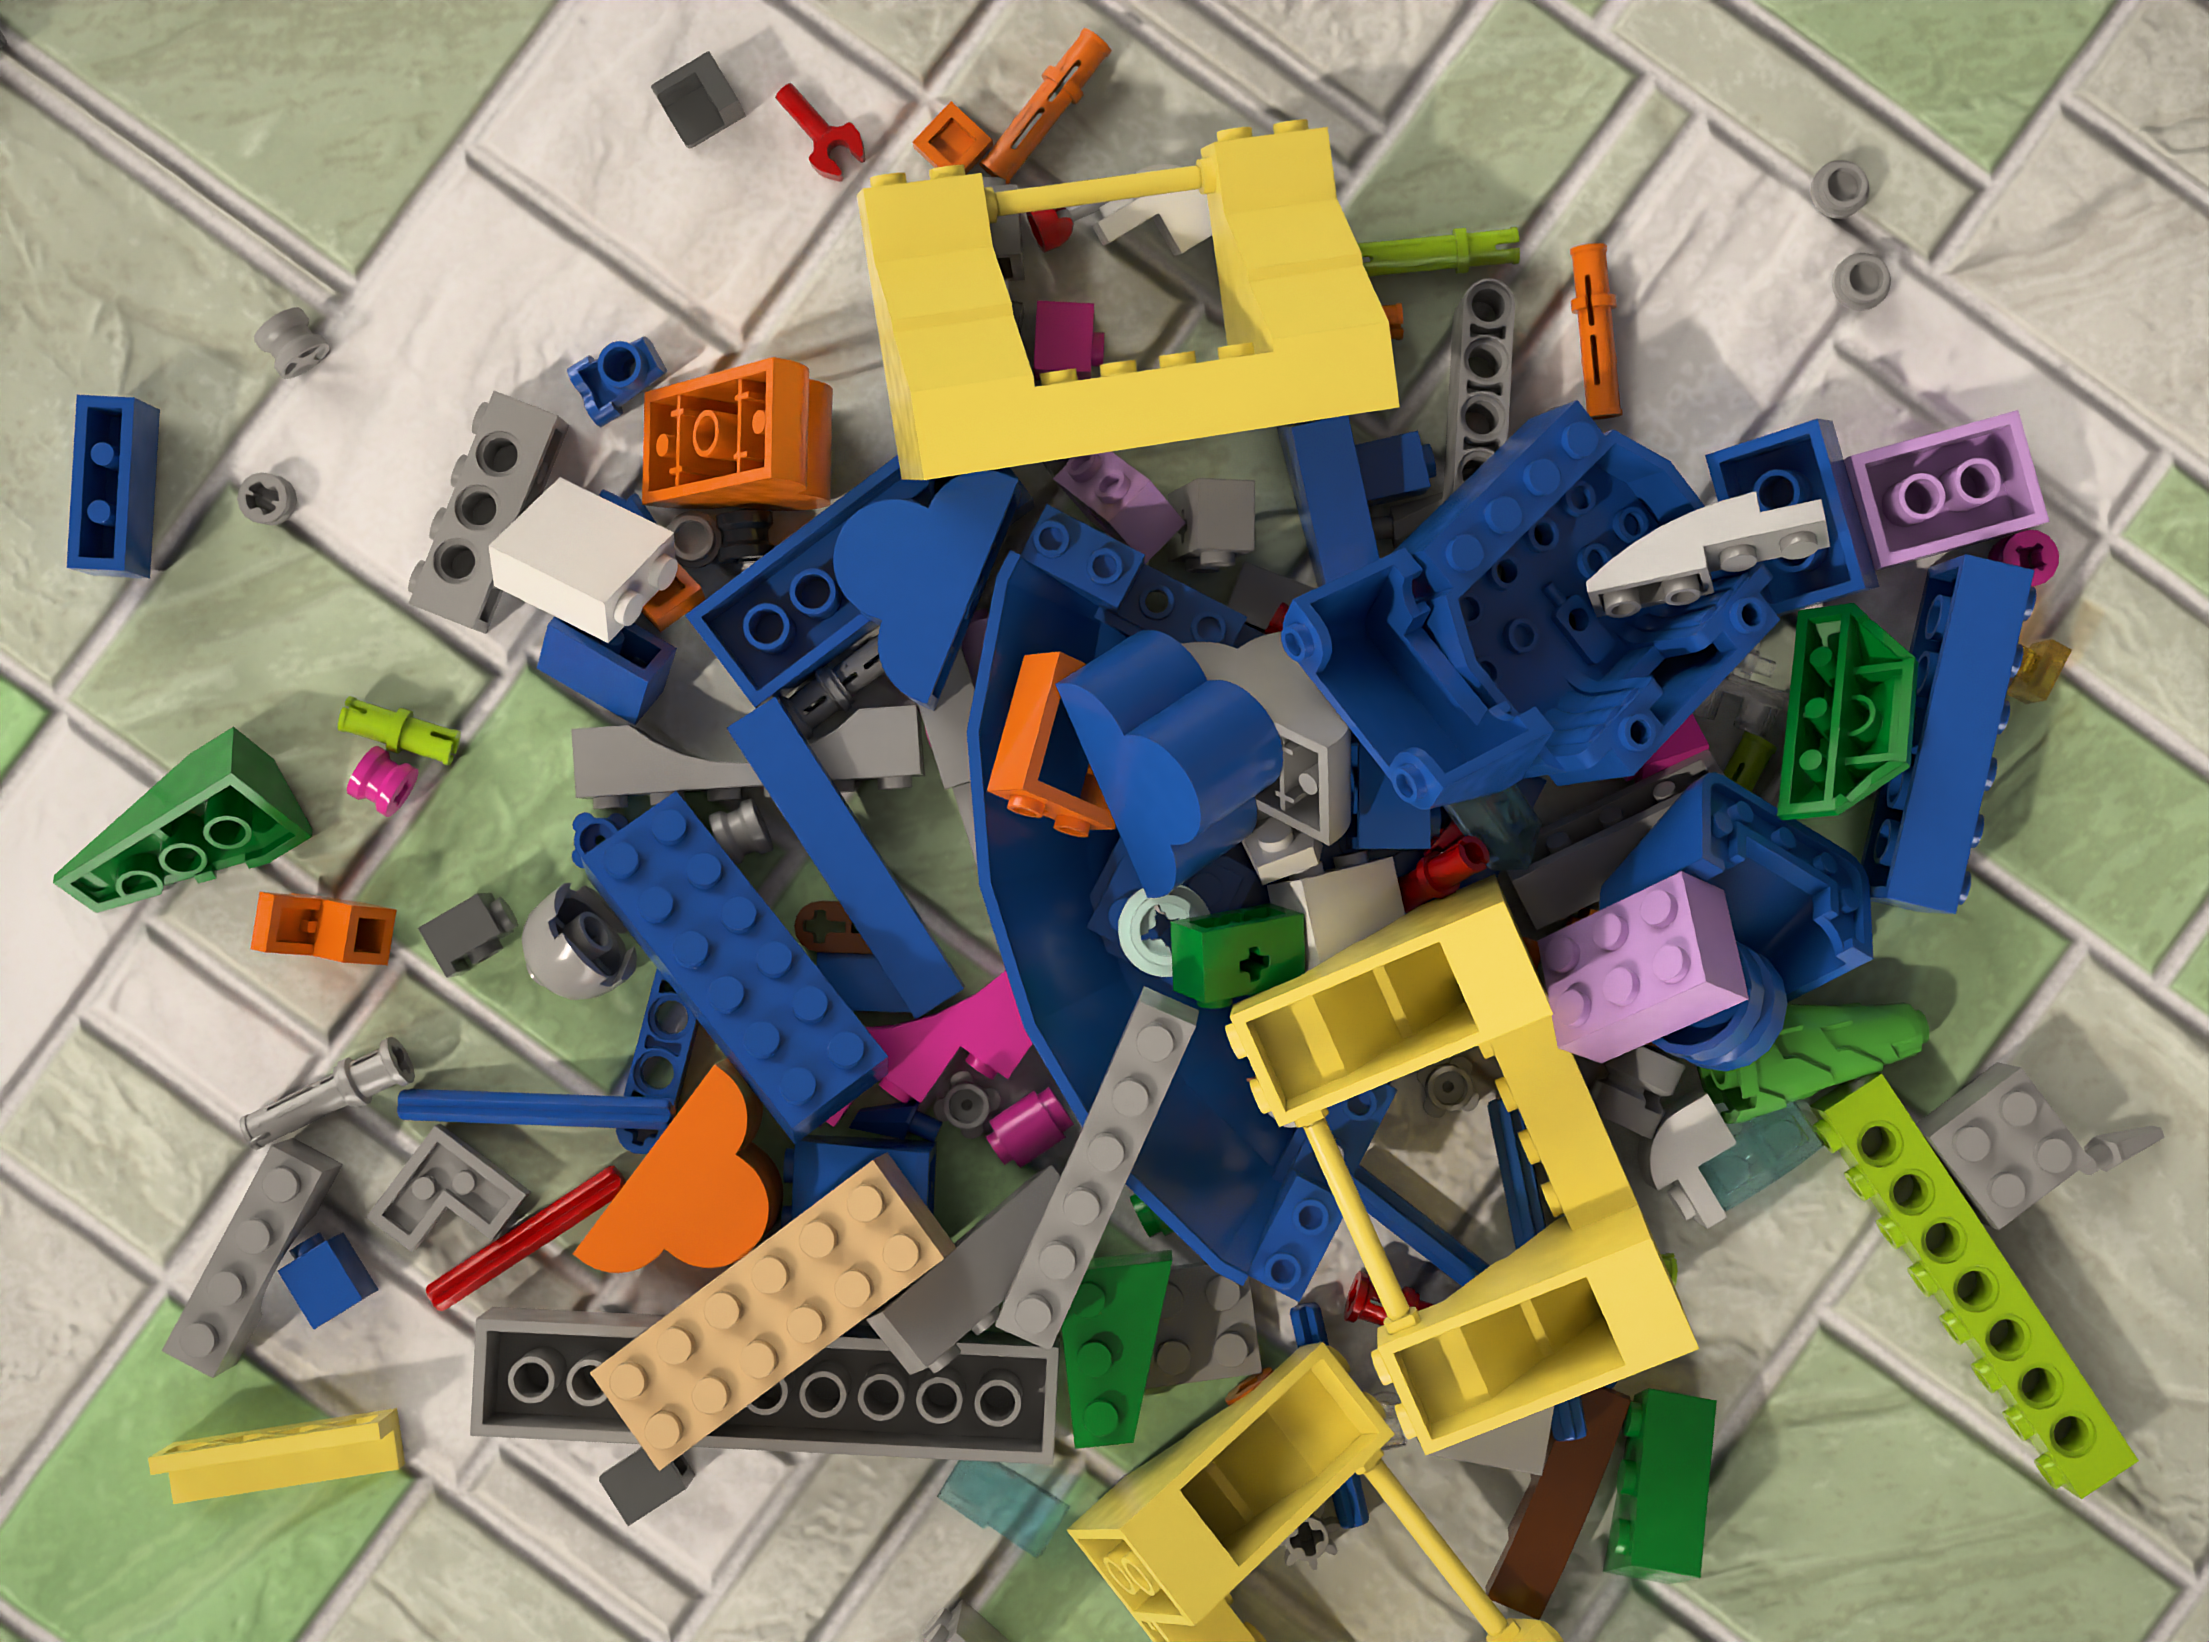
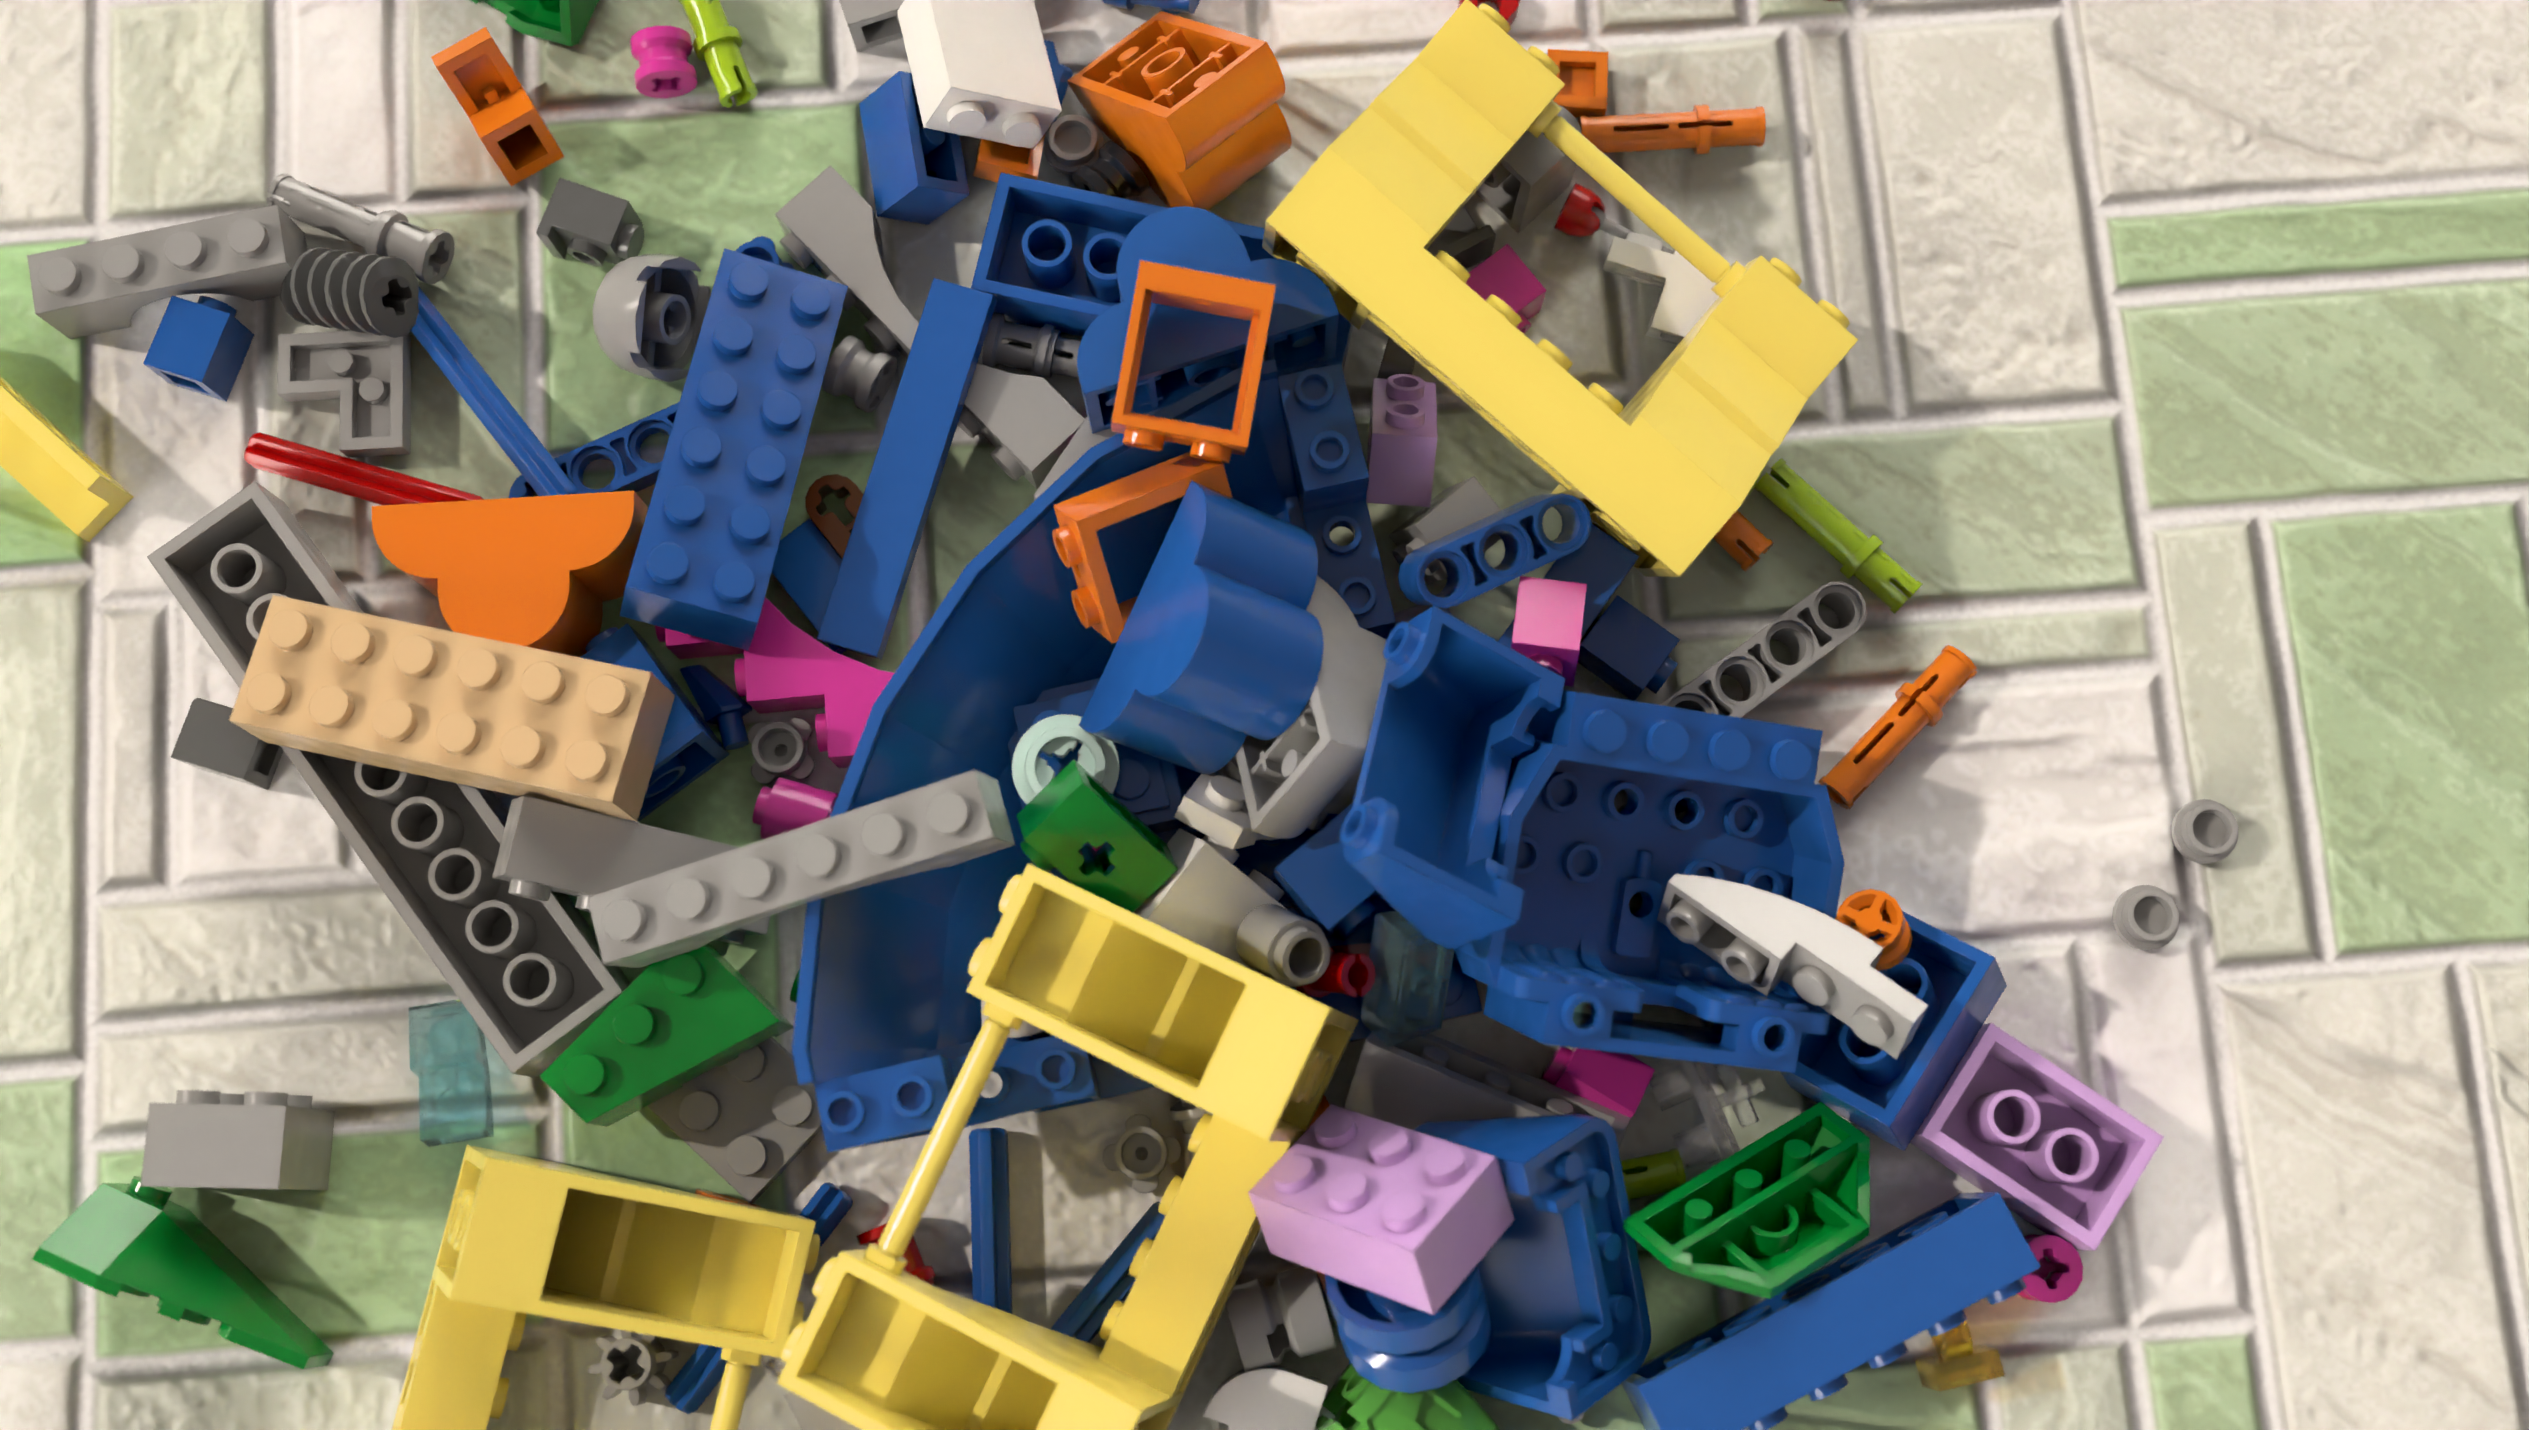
camera: 45 degrees right, 10 degrees down
none -> dark grey piece [280,247,419,338]
none -> orange window [1111,260,1276,463]
none -> light grey brick [1236,904,1330,987]
none -> blue beam [1398,494,1592,608]
none -> brick [1511,576,1587,687]
none -> orange wheel [1835,889,1912,971]

